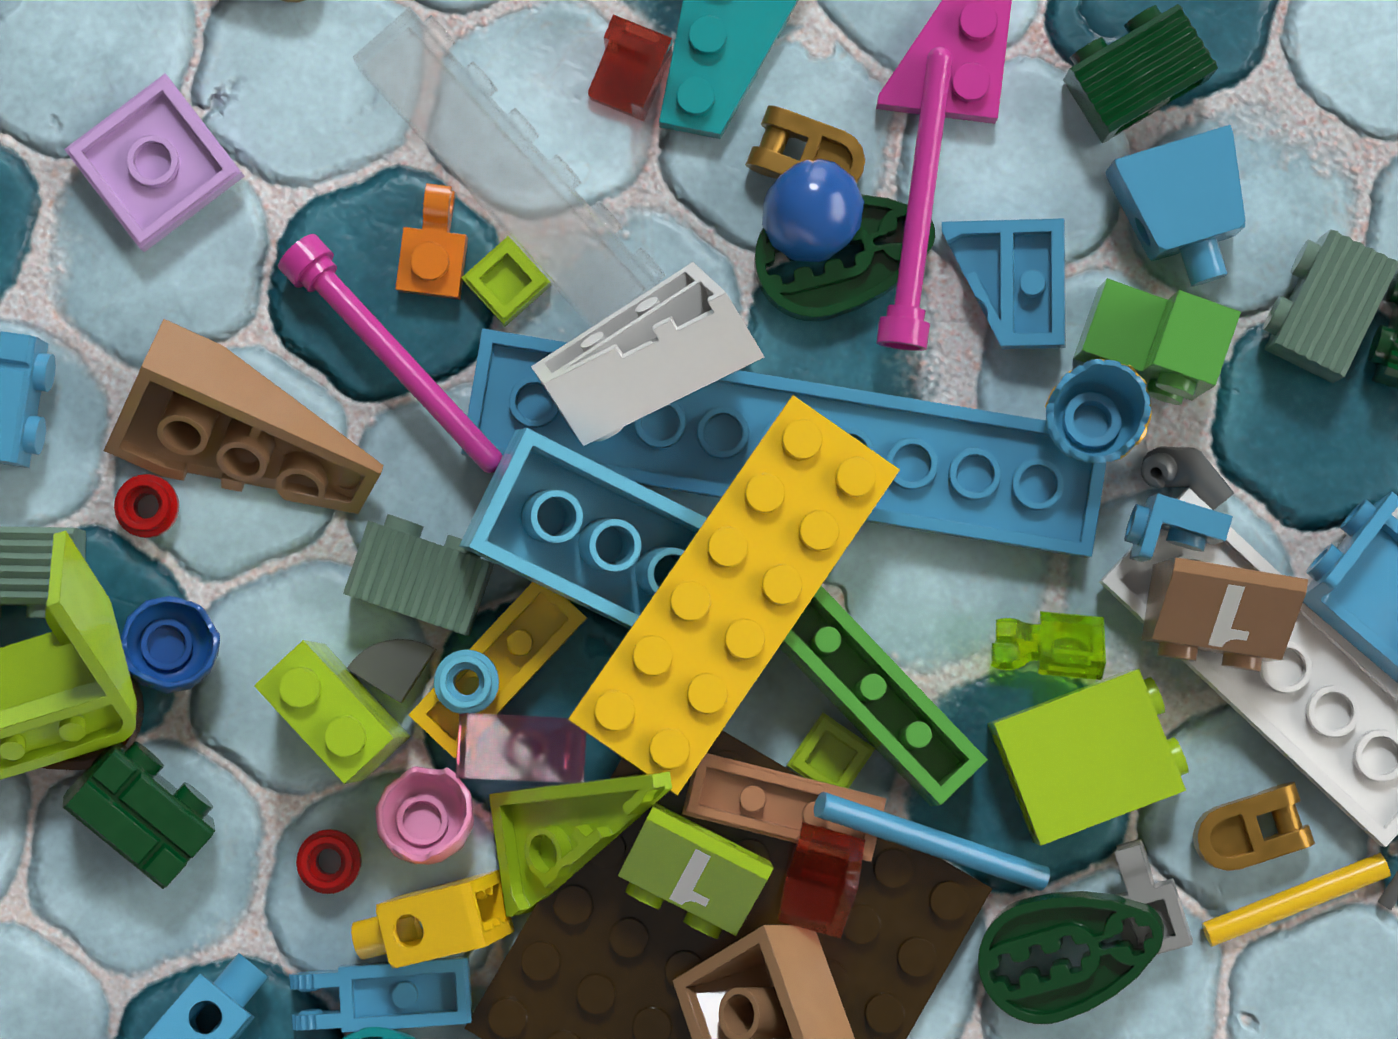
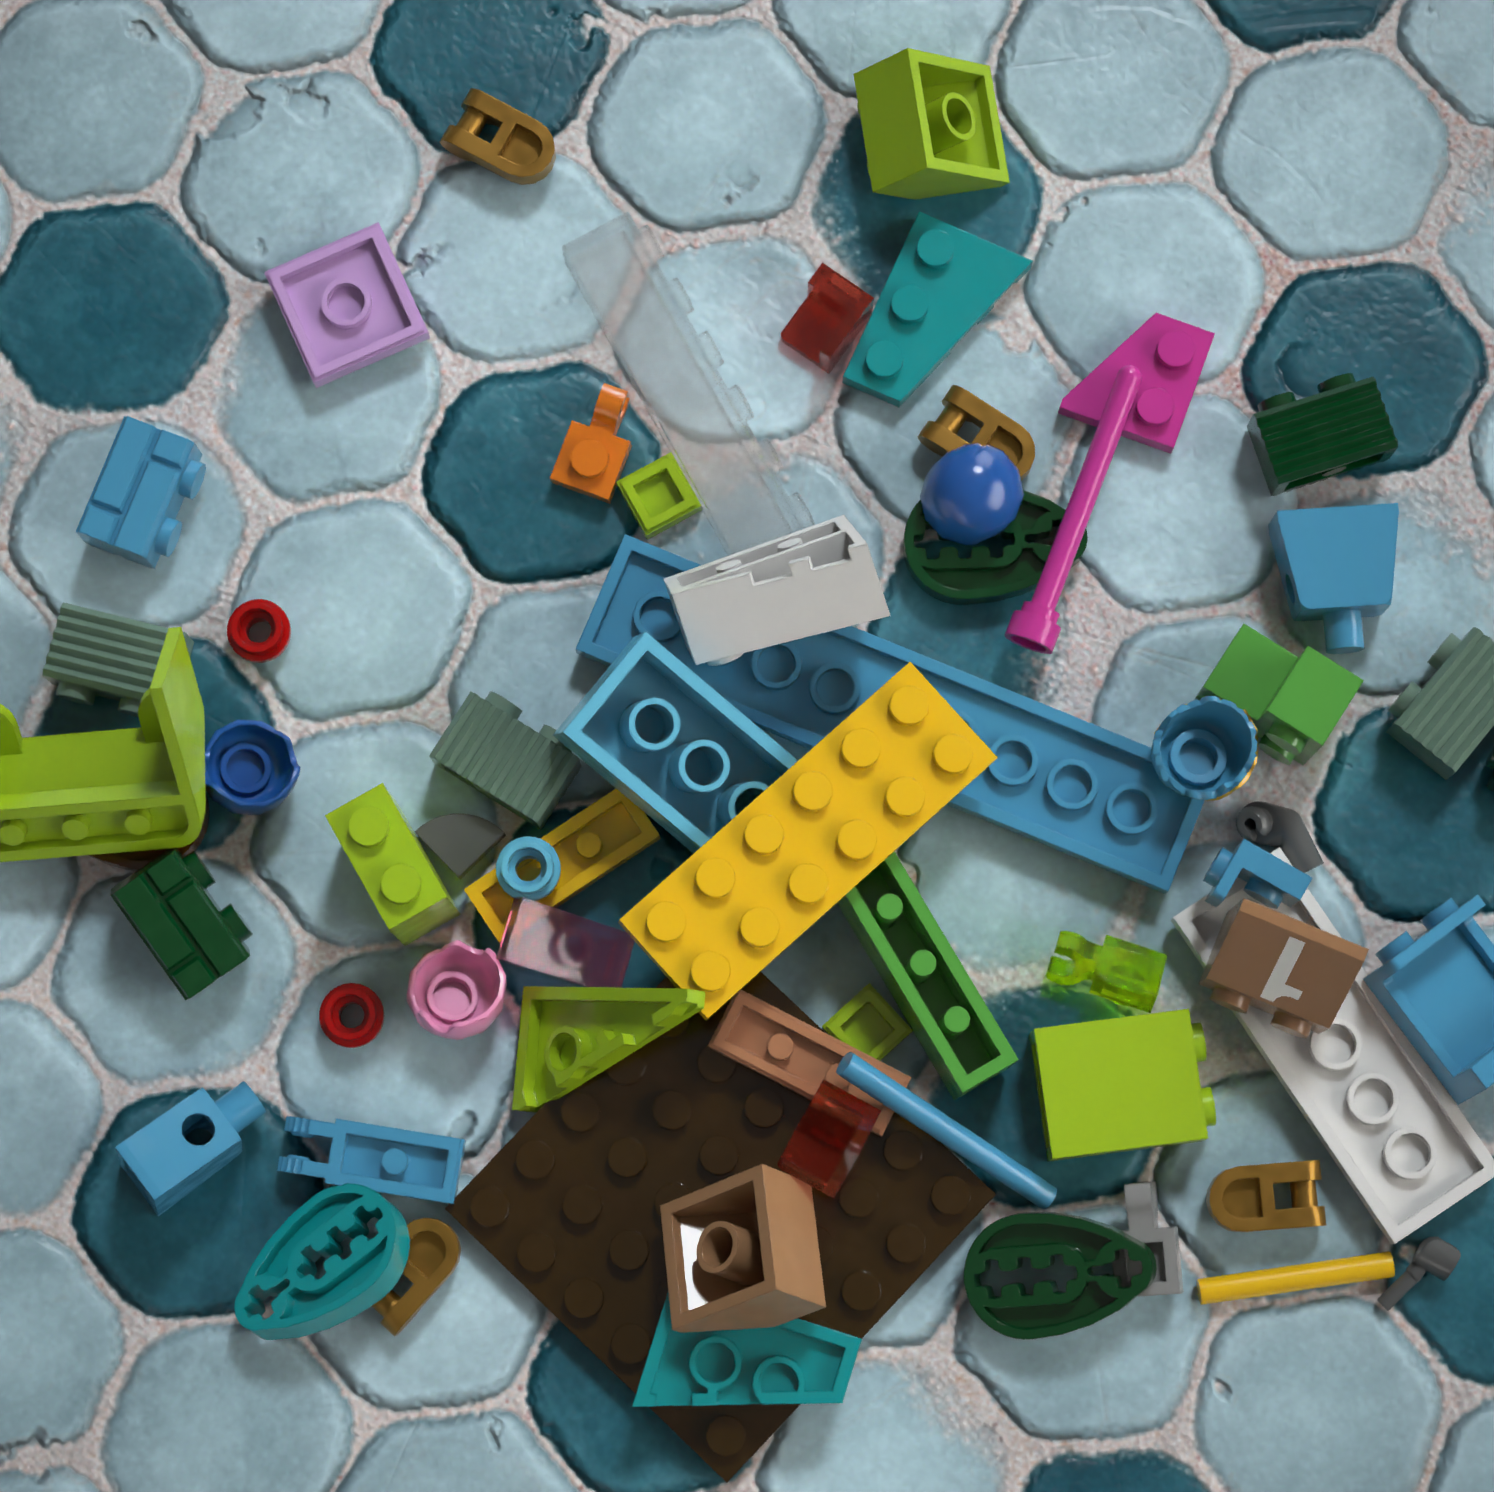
camera: 15 degrees right, 5 degrees down
medium nougat wedge [103,319,384,514] -> none
dark pink piece [278,234,503,473] -> none
yellow torso [351,869,515,969] -> none
lime slope [618,803,773,939] -> none
dark azure wing [942,218,1066,349] -> none

